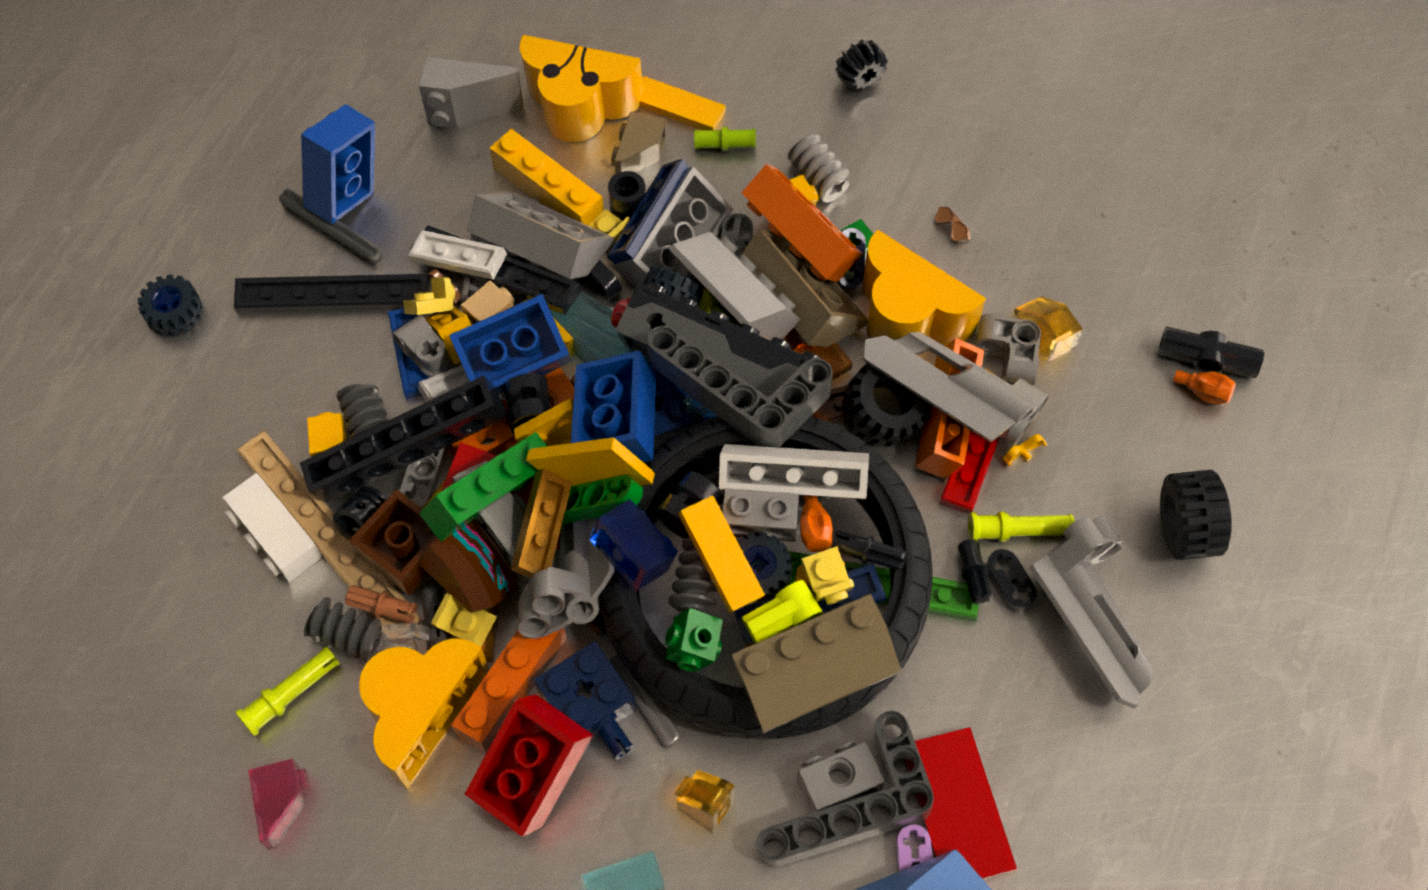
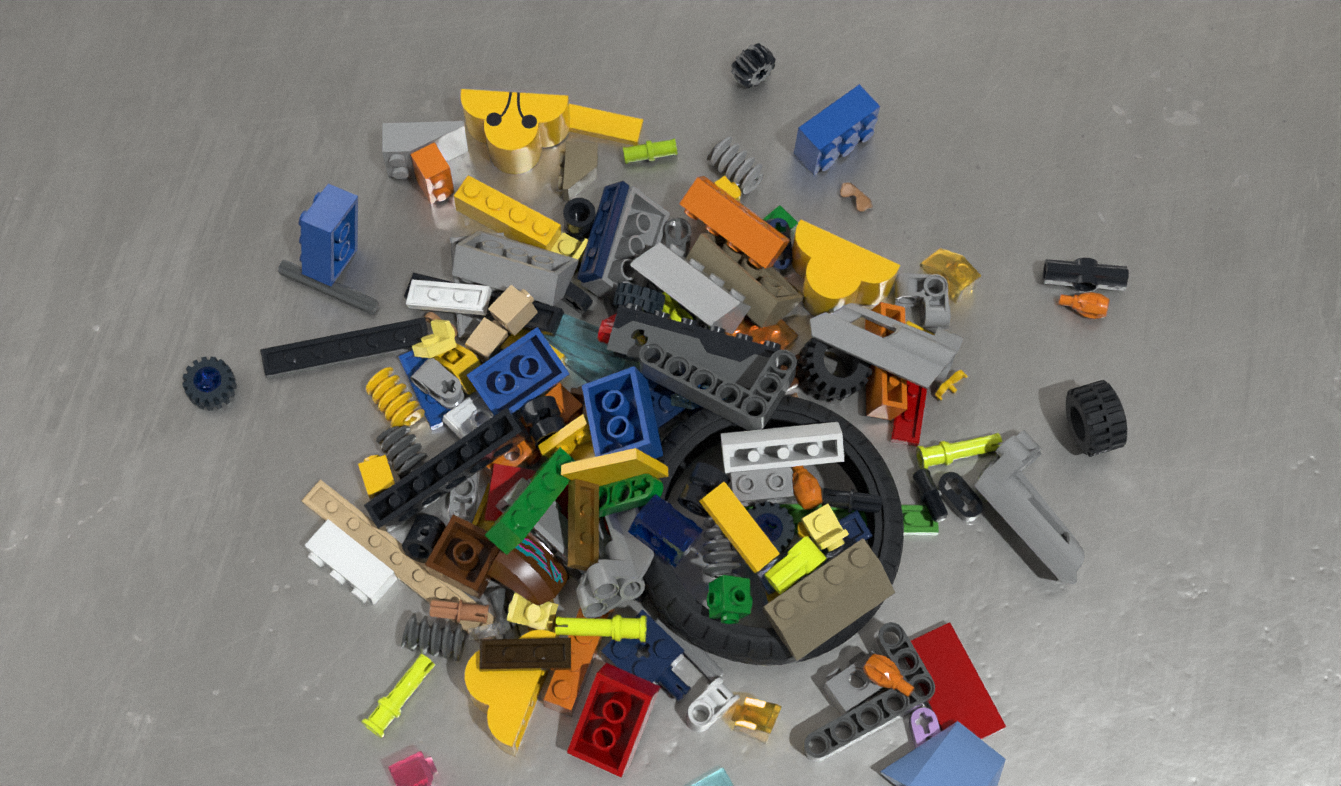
camera: 15 degrees left, 5 degrees up
none -> yellow piece [365,367,425,427]
none -> orange brick [410,142,454,204]
none -> dark brown tile [480,638,571,672]
none -> tan brick [488,285,538,336]
none -> neon yellow pin [555,614,647,642]
none -> white piece [686,676,741,733]
none -> blue brick [794,84,880,175]
none -> orange piece [863,653,915,697]

